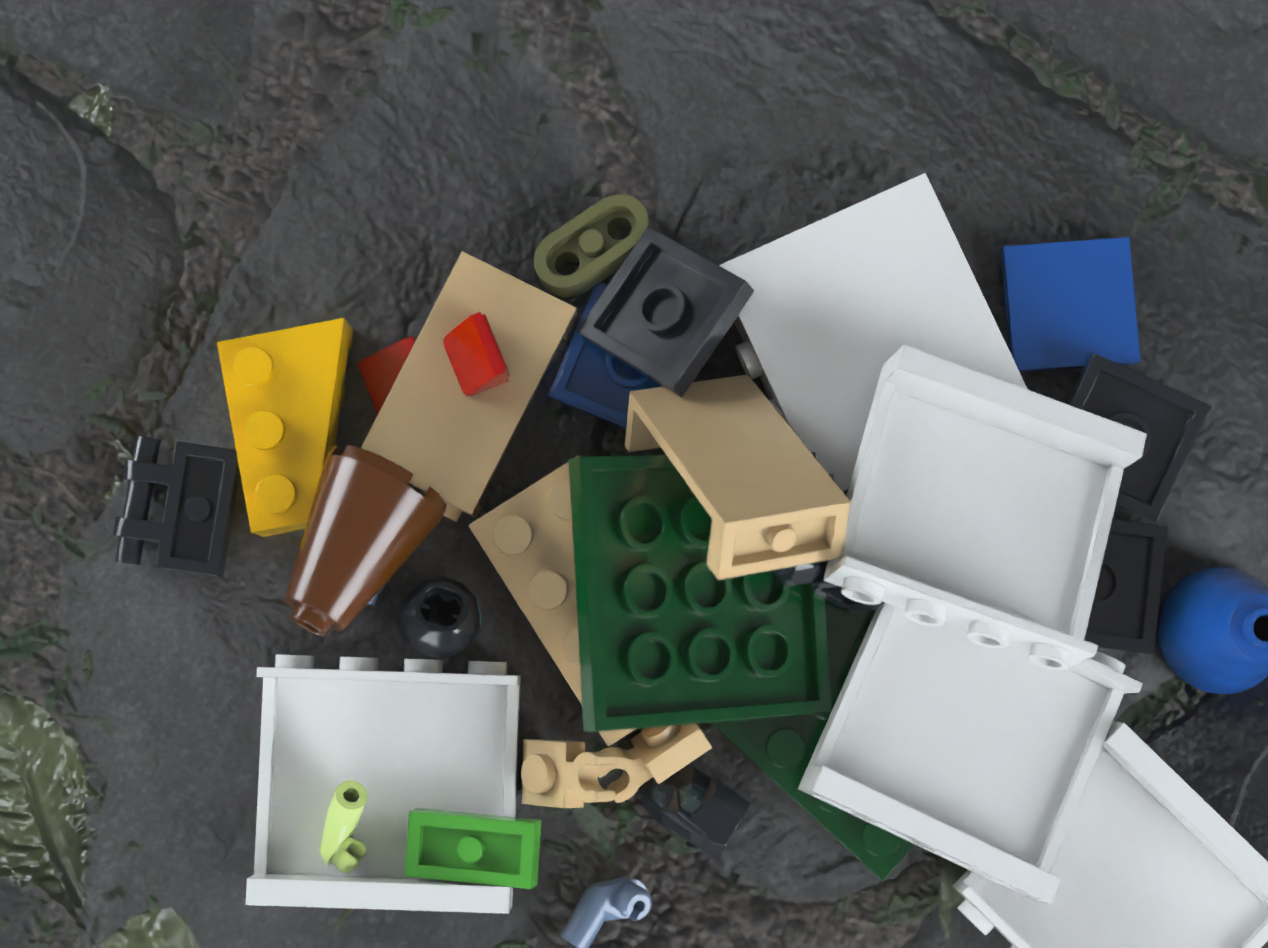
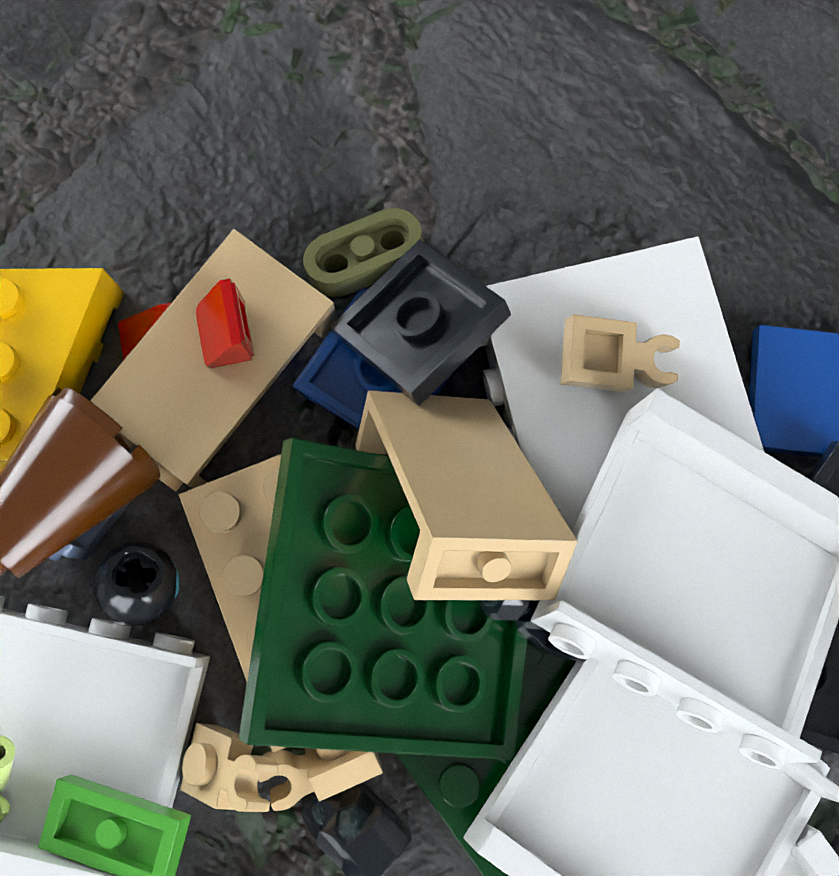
camera: 10 degrees right, 5 degrees down
none -> tan plate [560,314,680,392]

